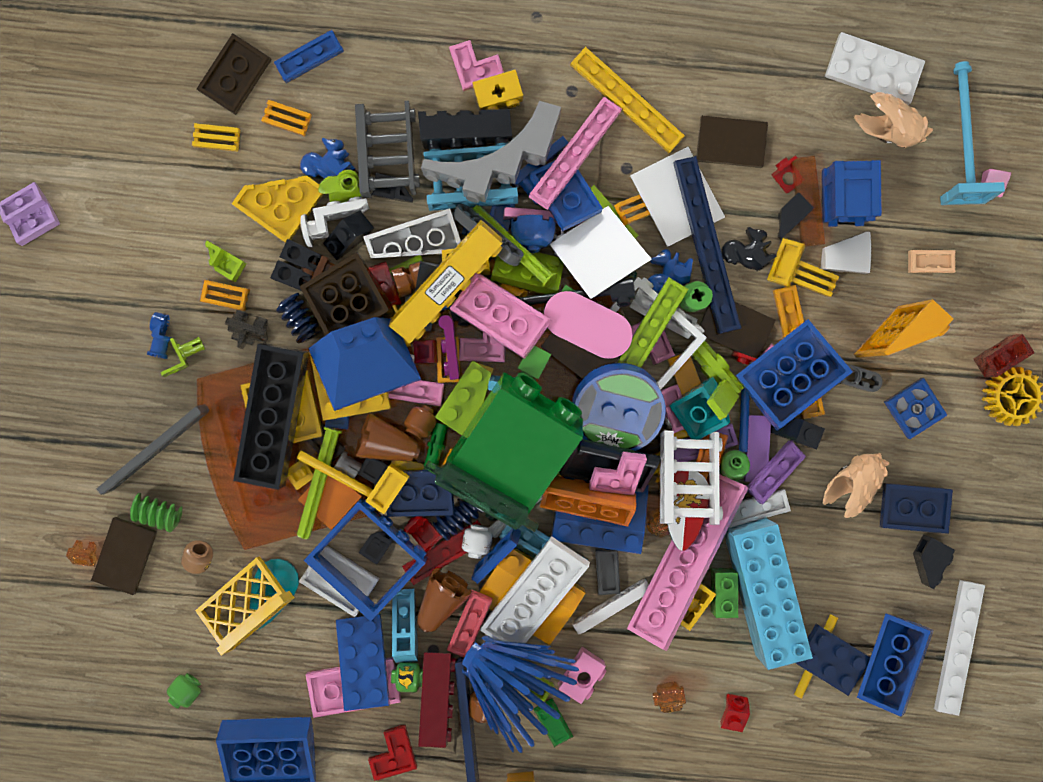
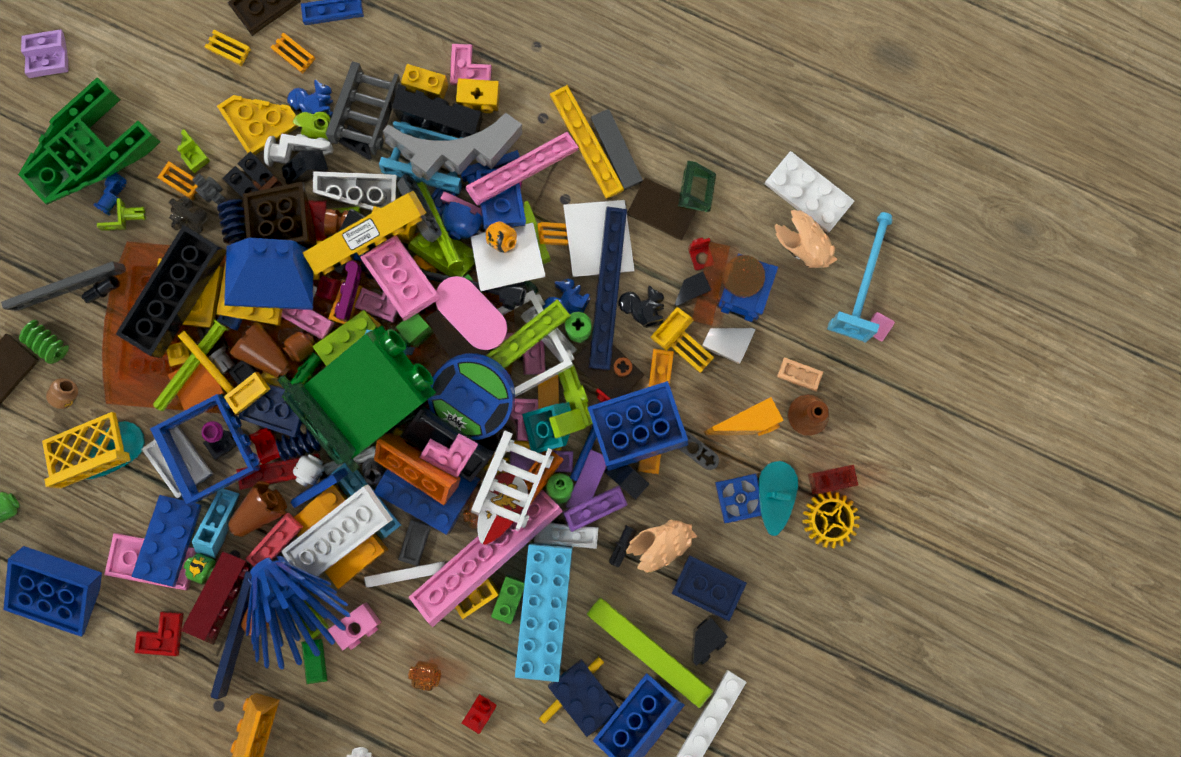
camera: 20 degrees right, 5 degrees down
none -> green wedge [18,77,161,205]
none -> black axle [81,276,120,303]
none -> dark grey gear [192,173,226,205]
none -> magenta plate [201,421,223,443]
none -> flat silver bush [362,458,383,484]
none -> yellow brick [401,64,449,100]
none -> light orange head [485,221,517,253]
none -> lime beam [587,597,713,708]
none -> dark grey tile [591,109,643,190]
none -> black axle [609,525,637,567]
none -> dark orange bush [614,357,632,377]
none -> clear green tile [678,161,716,212]
none -> clear orange tile [722,255,765,298]
none -> teal shield [759,461,798,536]
none -> dark orange cone [787,394,830,436]

